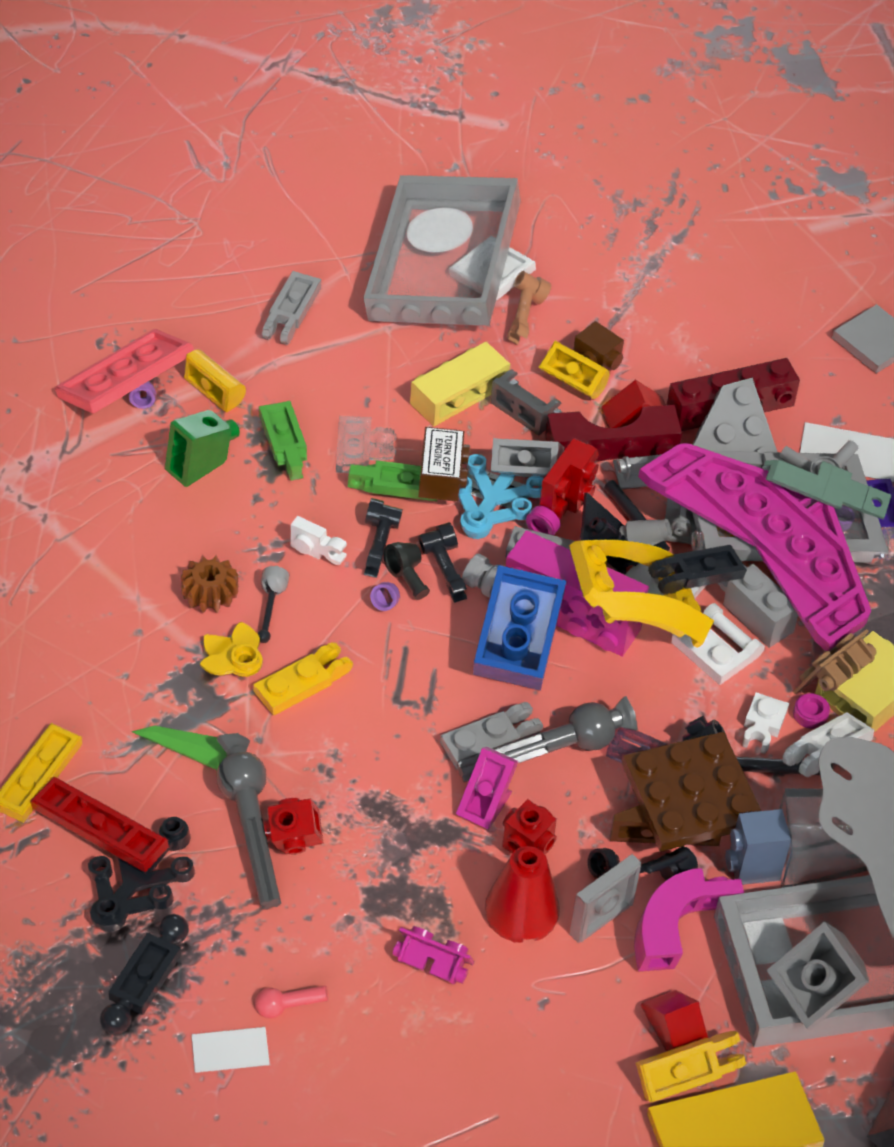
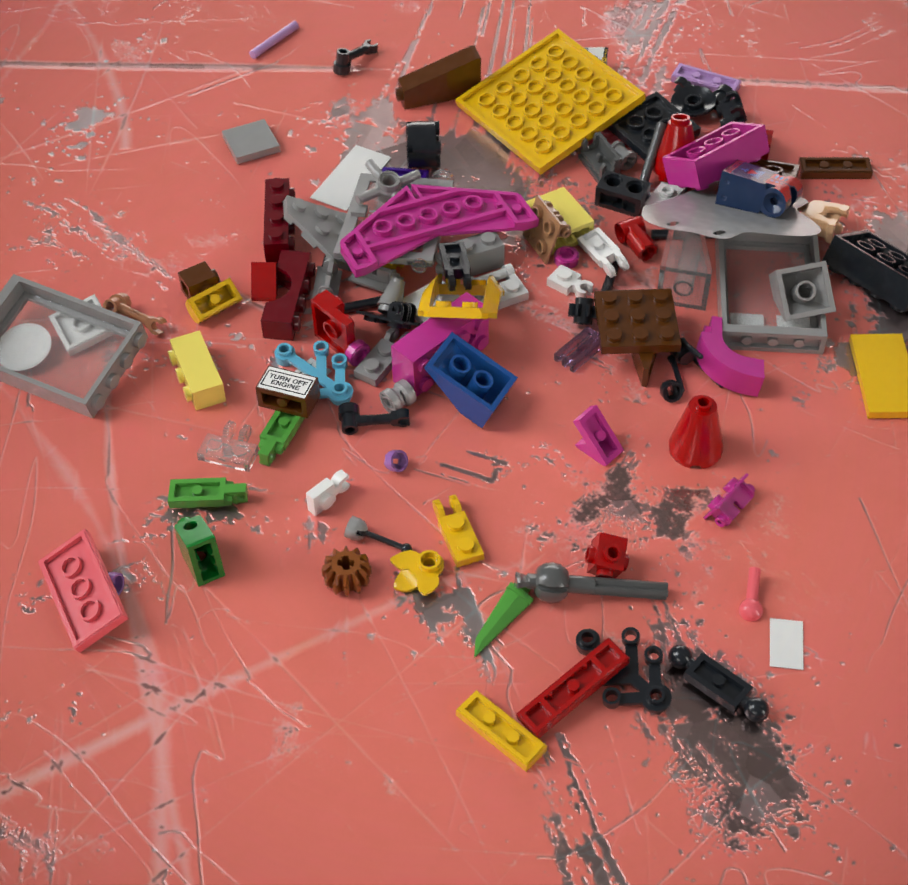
camera: 70 degrees left, 0 degrees up
yellow brick [184,349,246,413] -> none
light grey hinge [262,271,321,345] -> none
black brick [364,498,403,578] -> none
pearl dark grey bar [384,542,430,600] -> none
light grey hinge [440,702,544,769] -> none
dark grey piece [457,696,638,782] -> none
dark grey hinge [491,369,562,436] -> none
light grey slope [491,438,564,479] -> none
red brick [502,799,557,854] -> none
light grey tile [570,854,641,943] -> none
yellow hinge [636,1031,746,1102] -> none
red slope [641,990,708,1051] -> none
sand blue brick [725,809,791,885] -> none
sand green piece [762,460,891,519] -> none

